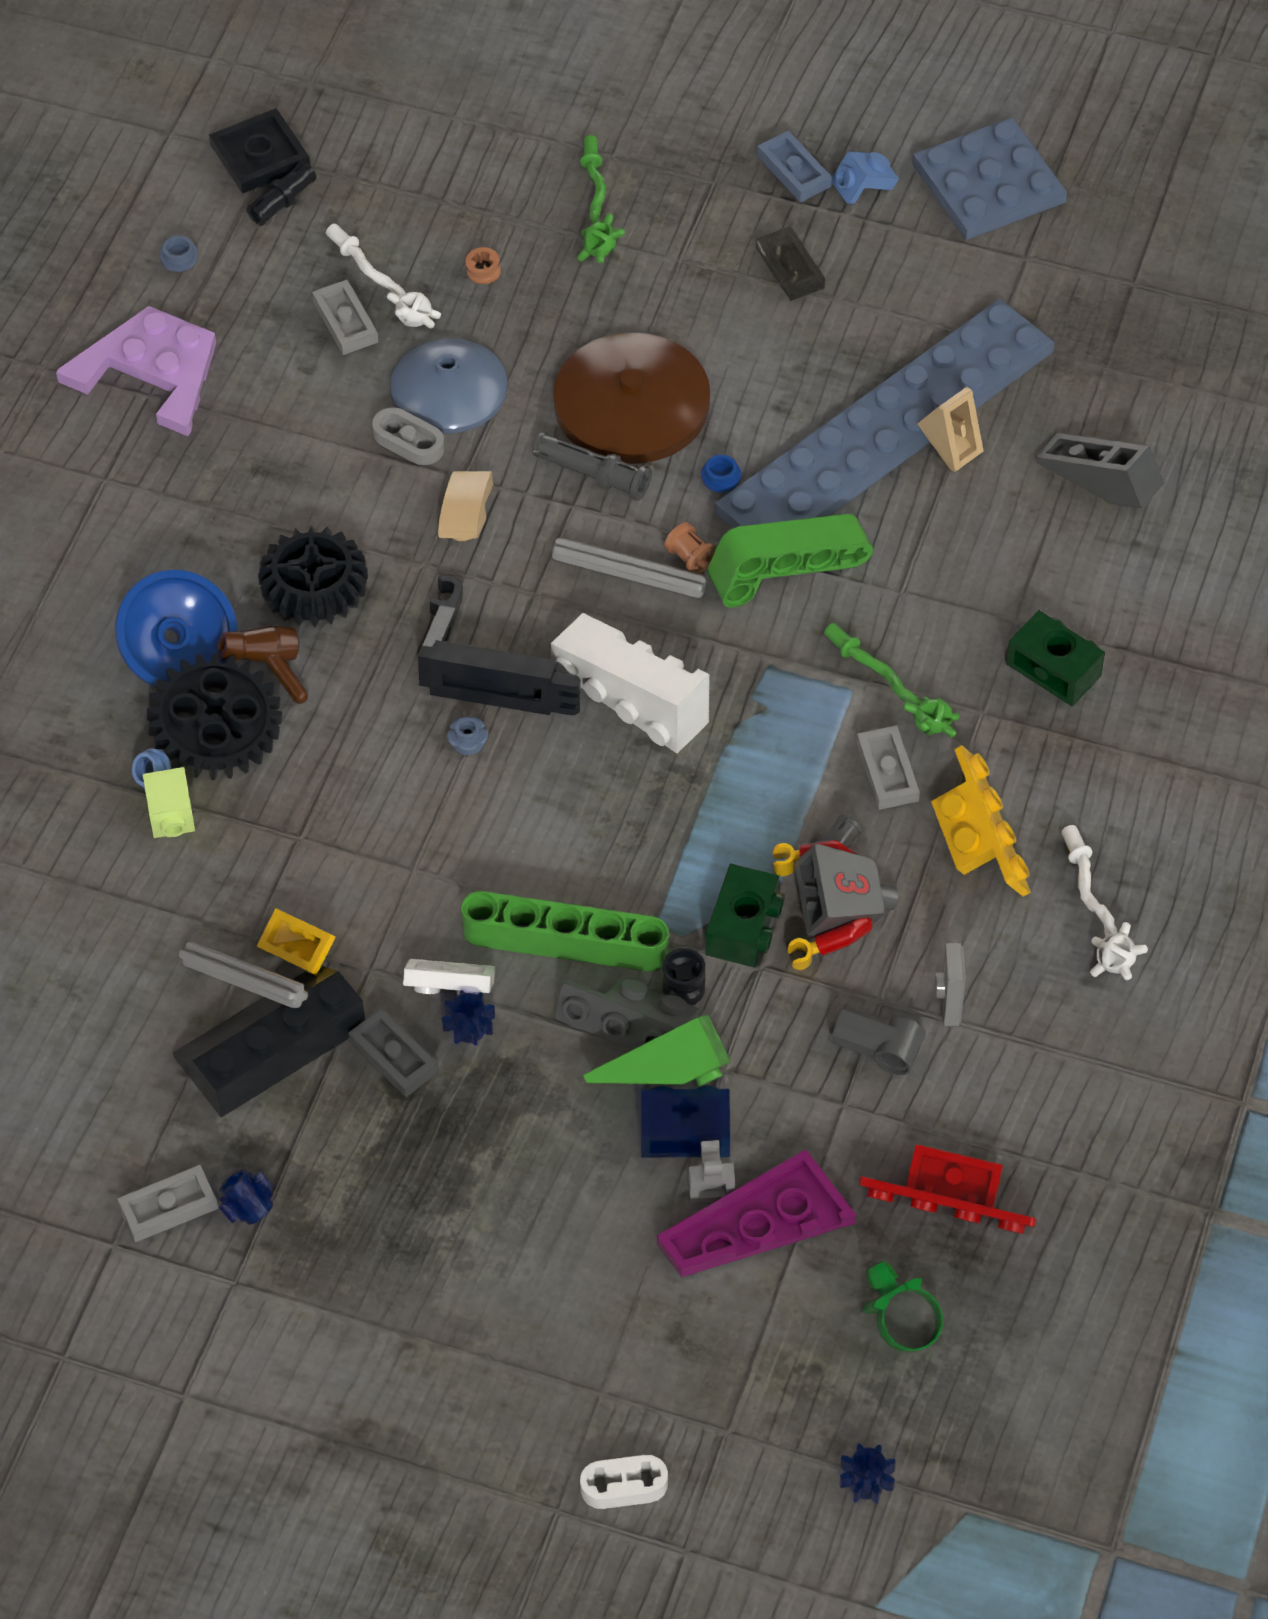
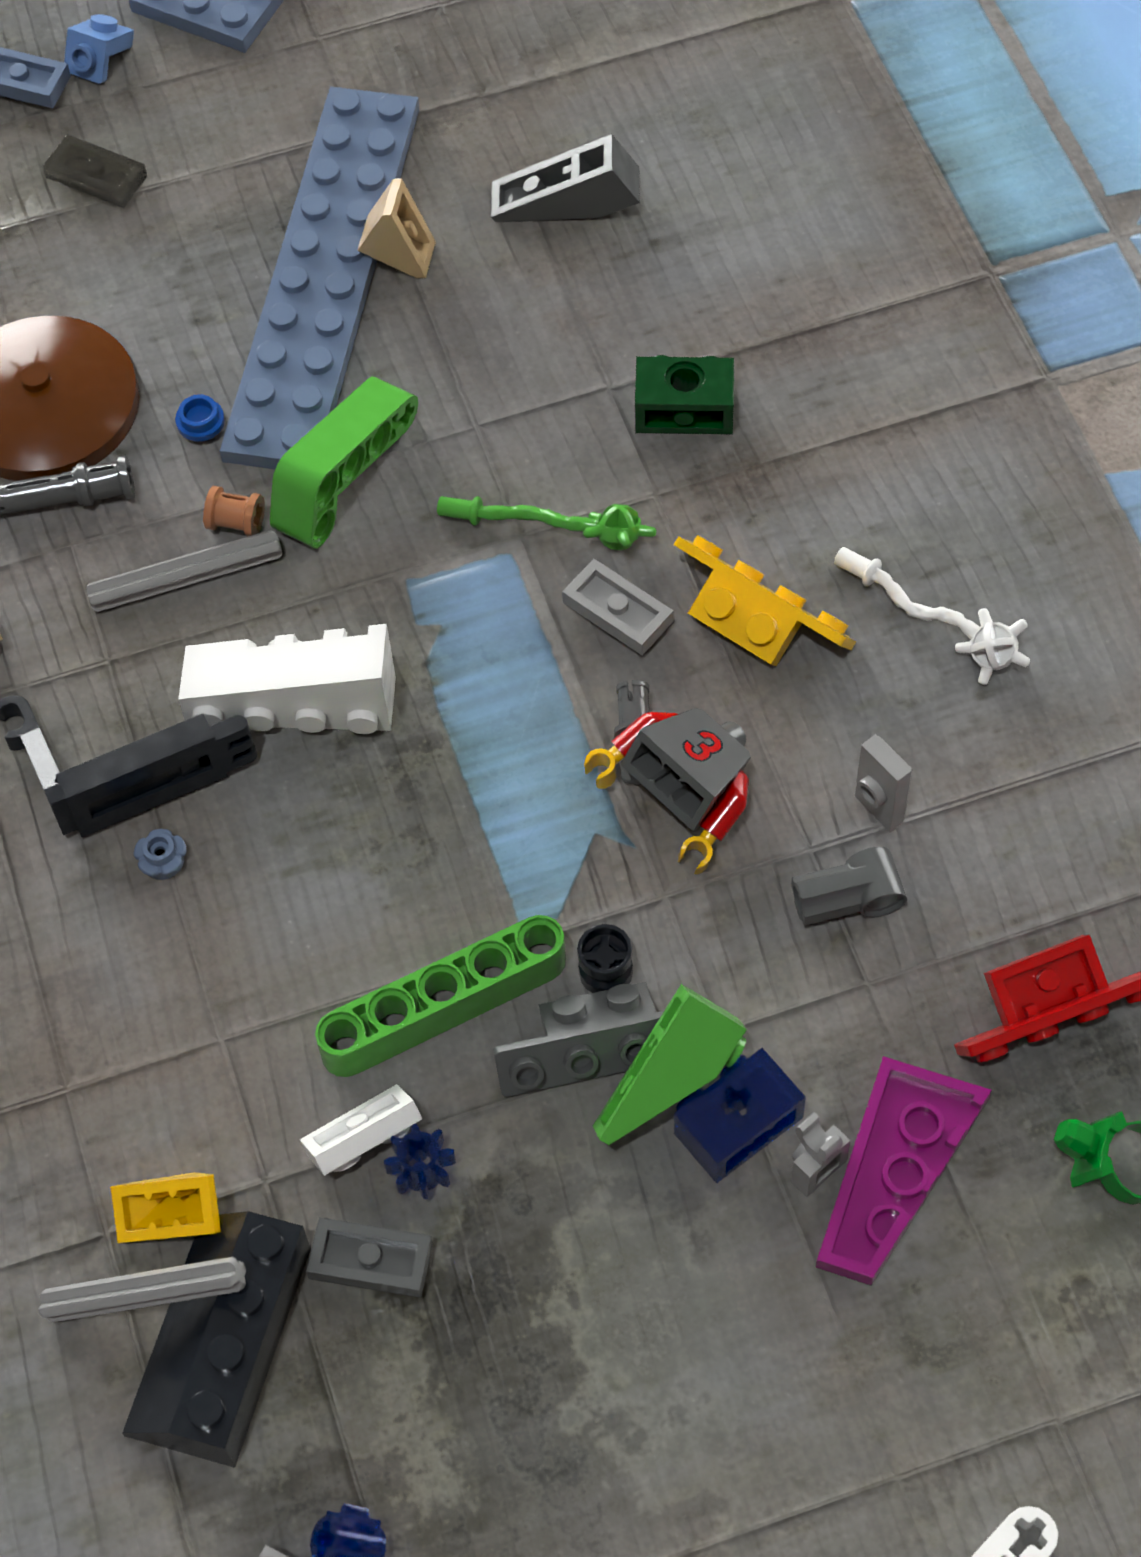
camera: 35 degrees left, 5 degrees up
dark green brick [706,863,785,968] -> none

